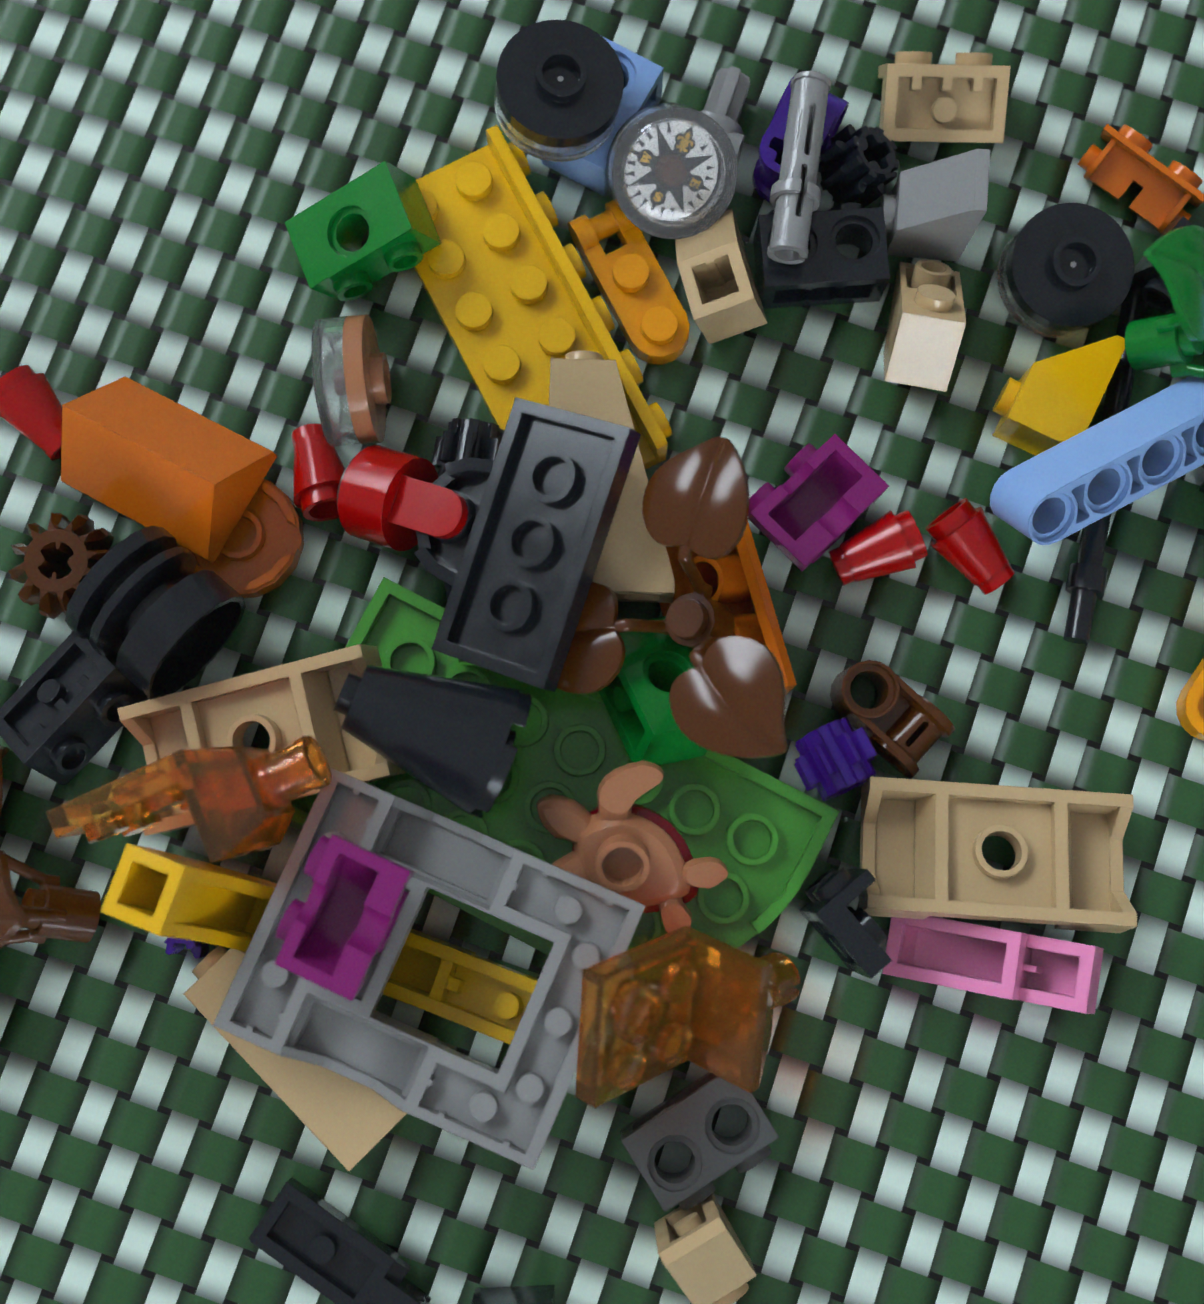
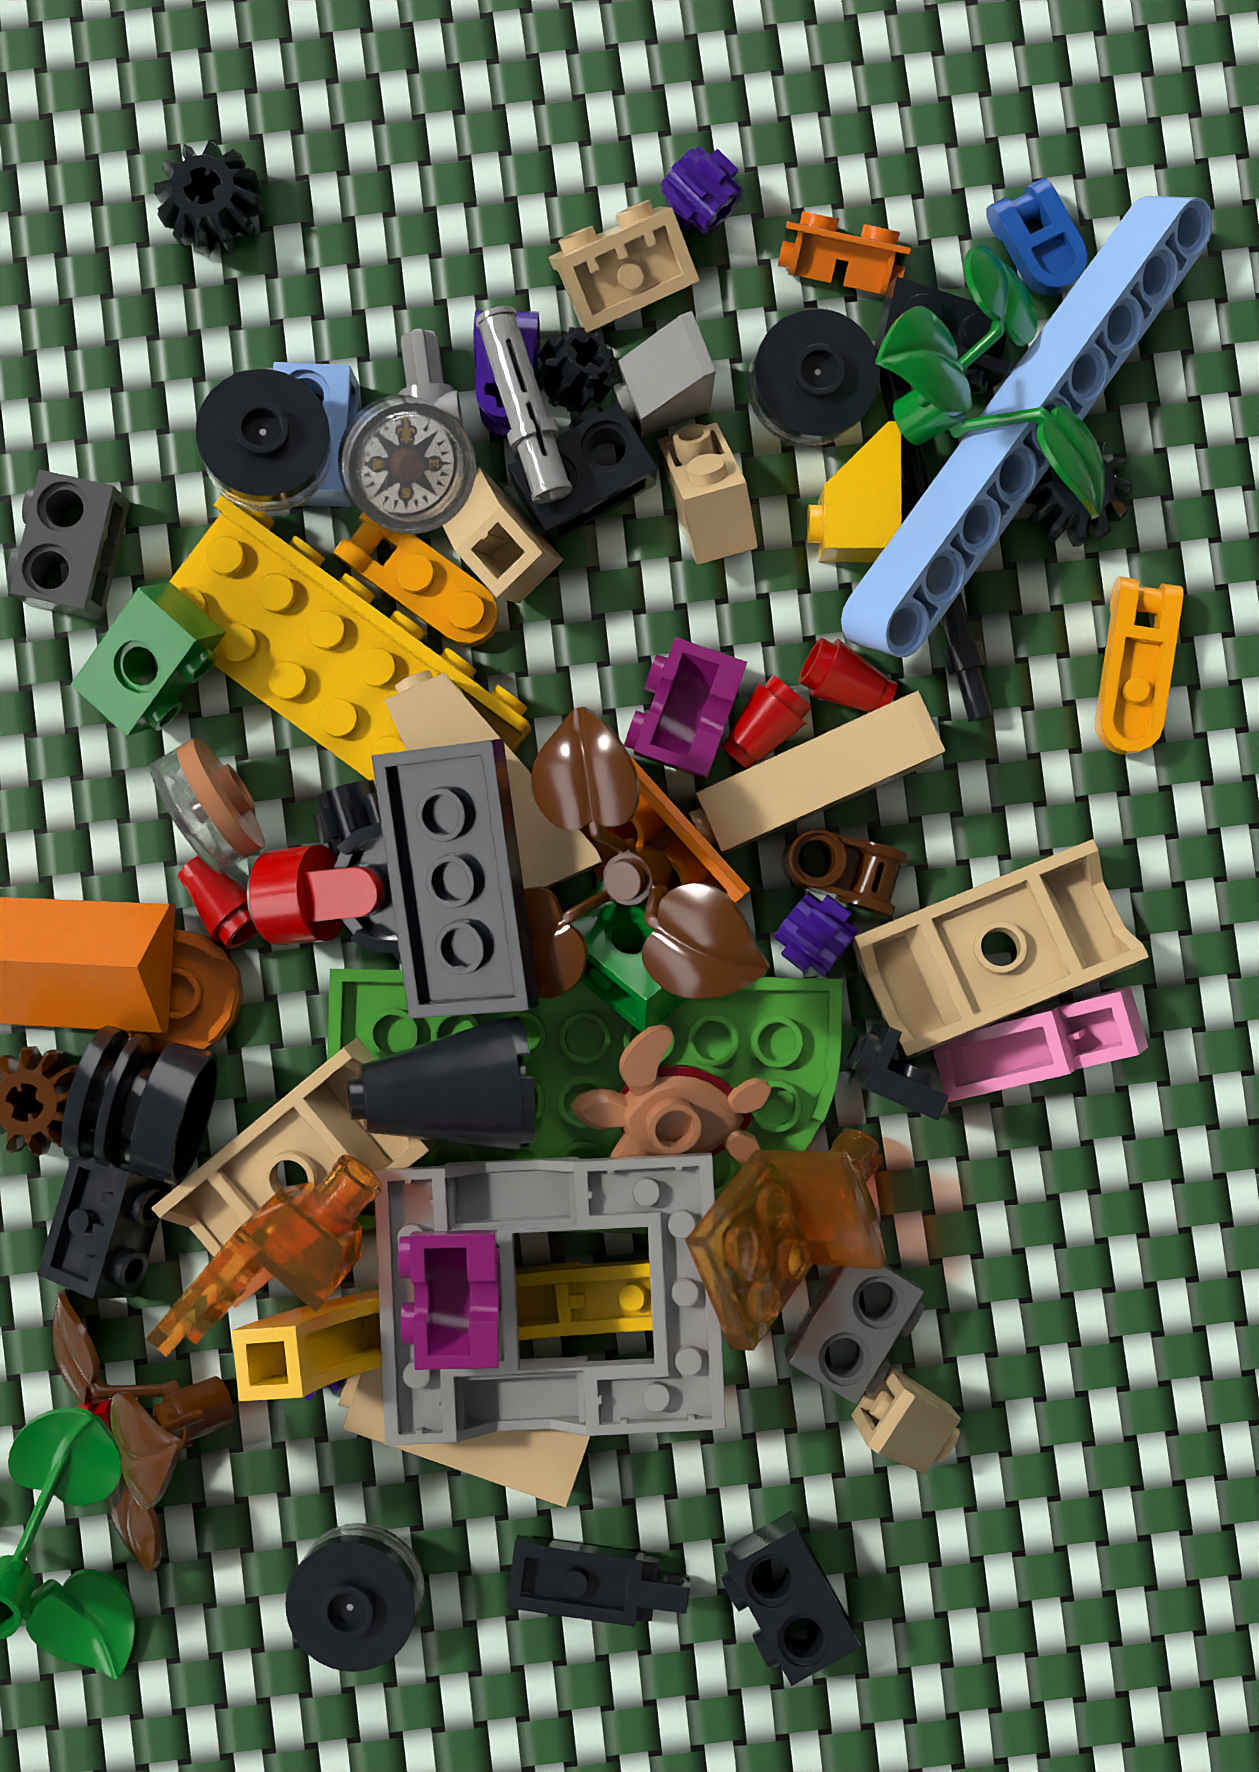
camera: 25 degrees left, 5 degrees up
none -> dark grey brick [7,469,131,622]
none -> black piece [285,1523,425,1672]
none -> dark purple gear [661,145,744,235]
none -> tan slope [688,690,946,856]

